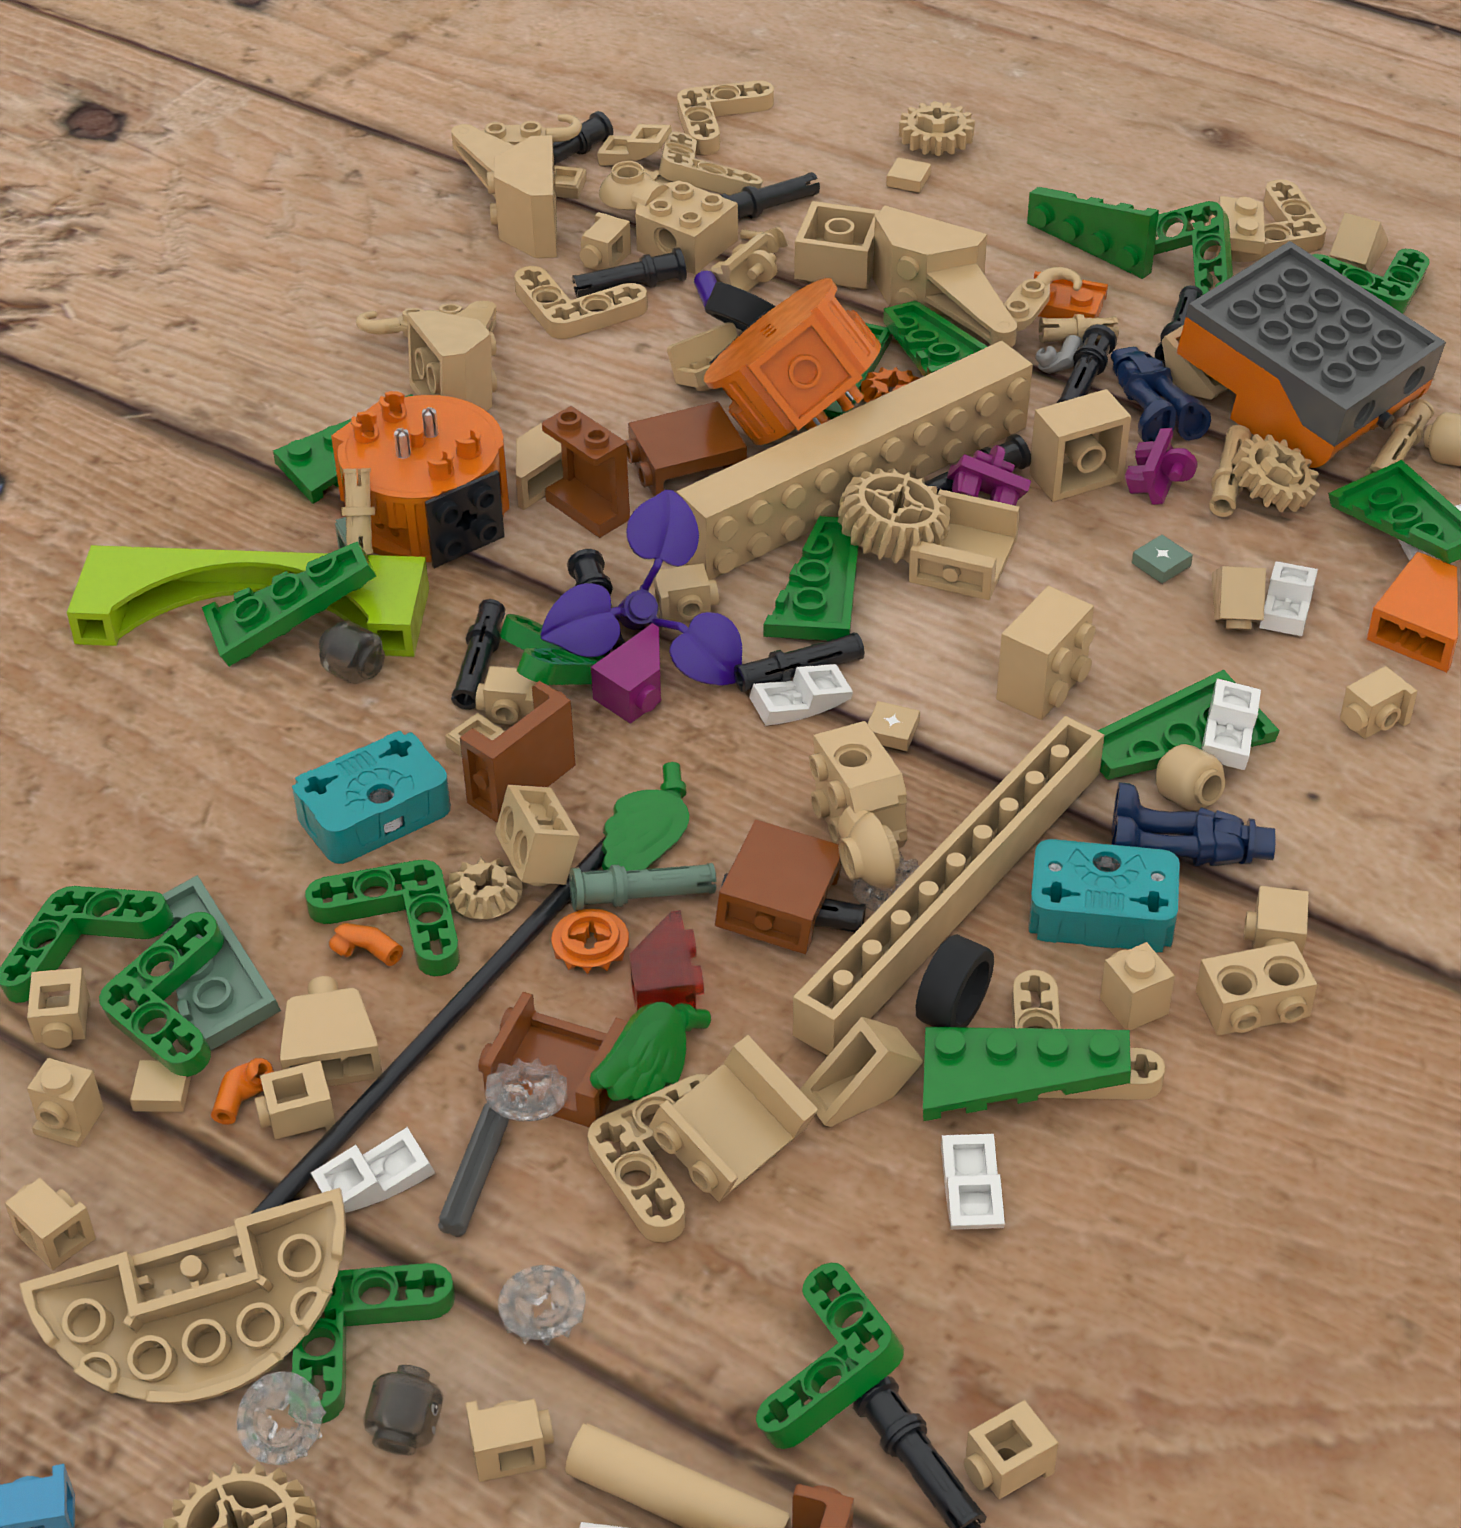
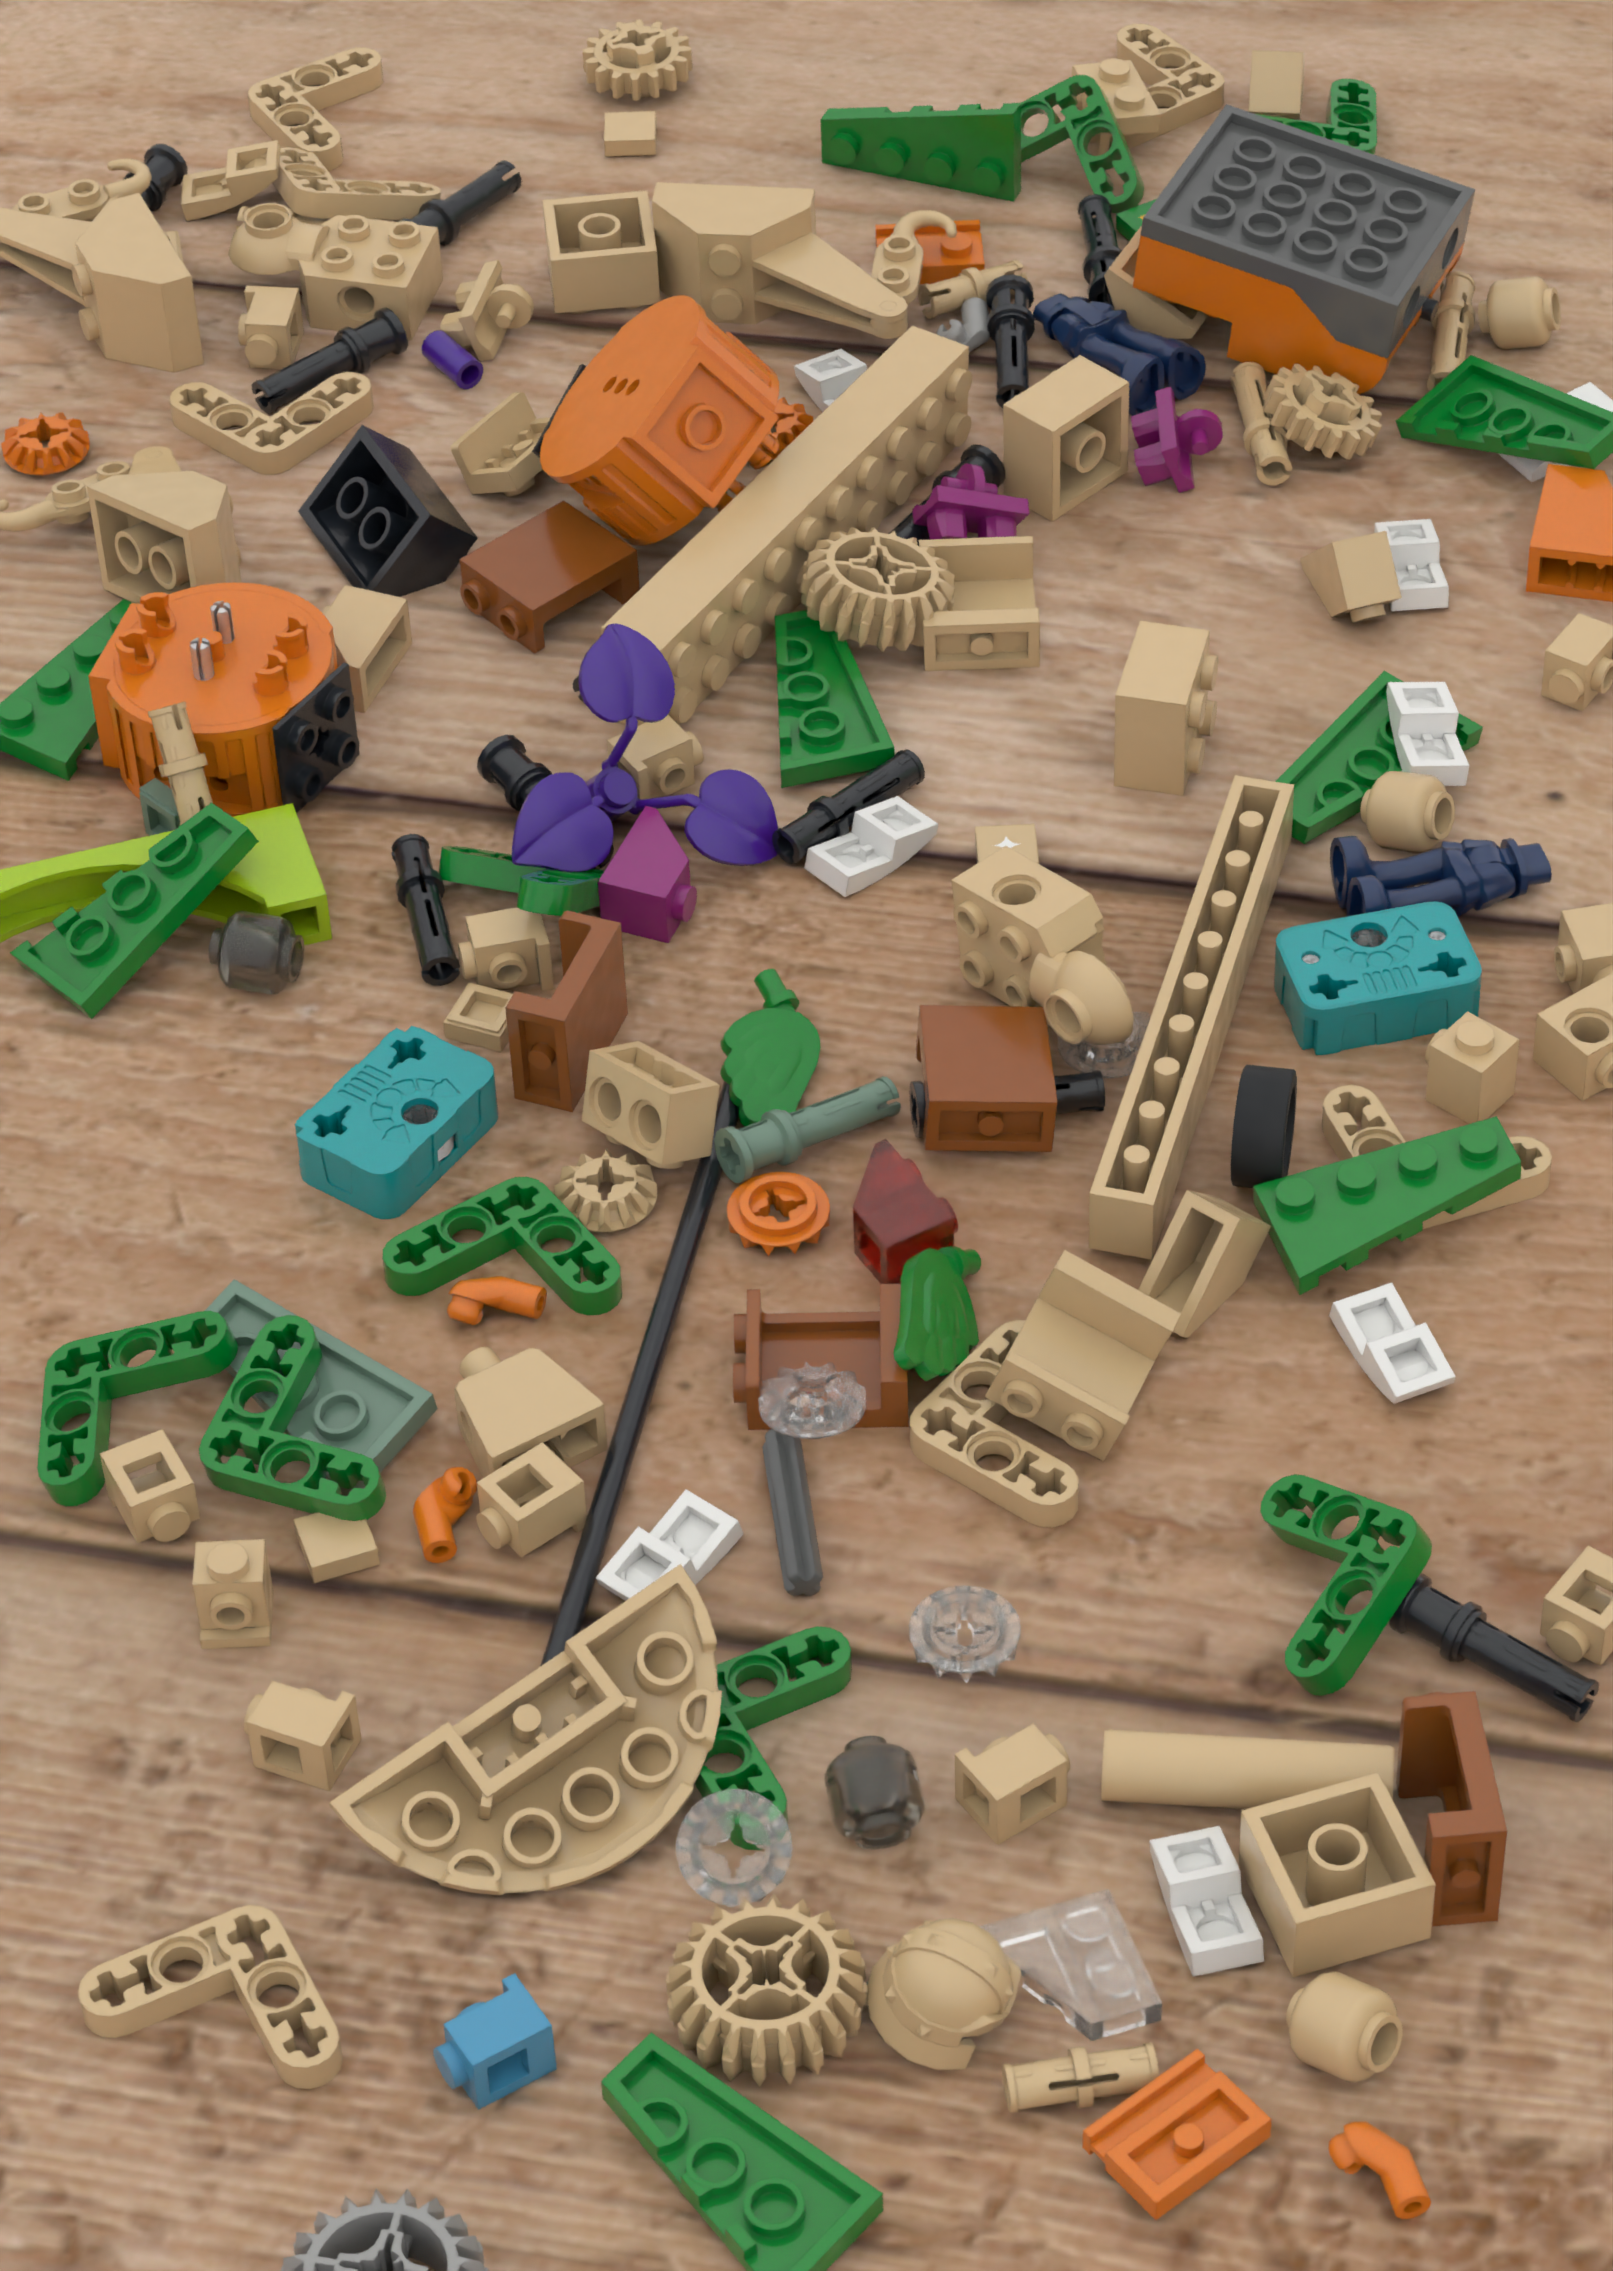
camera: 20 degrees left, 0 degrees up
dark orange panel [542,406,630,538] -> none
black tyre [705,282,776,331] -> none
tan hand [740,227,788,253] -> none
green wing [884,300,988,376] -> none
sand green tile [1132,534,1193,584] -> none
none -> orange gear [1,412,90,475]
none -> black slope [298,425,478,597]

